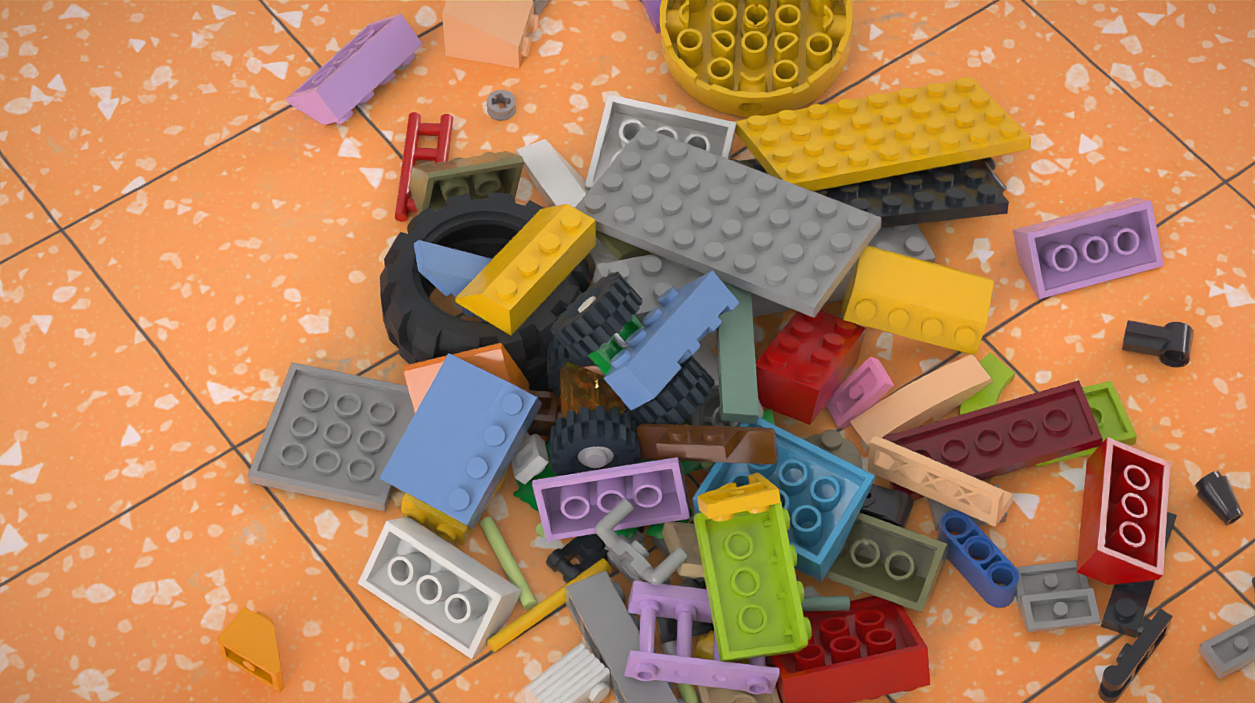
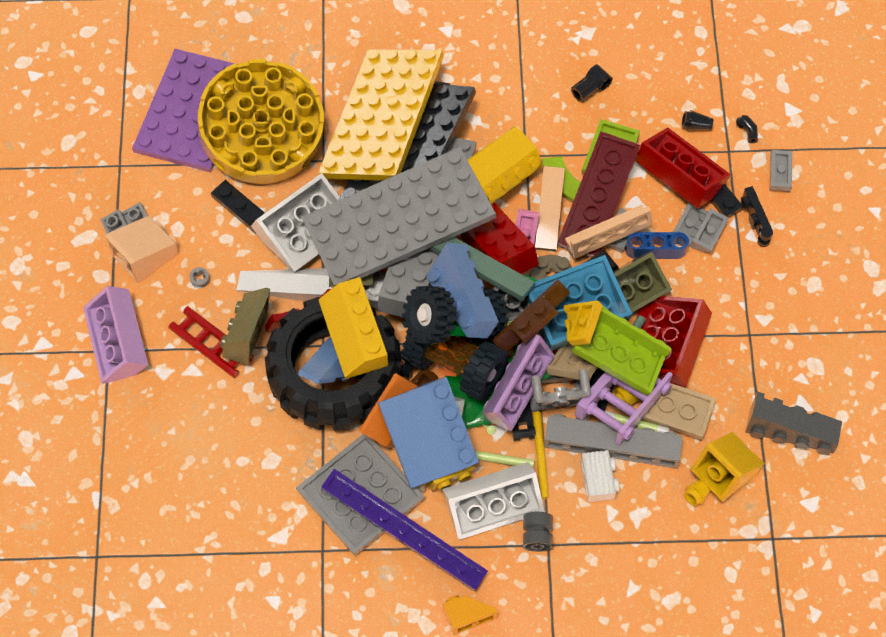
camera: 55 degrees left, 10 degrees up
lavender slope [1013,198,1164,299] -> none
none -> black plate [211,179,265,234]
none -> dark purple plate [321,469,488,592]
none -> dark grey wheel [523,511,553,552]

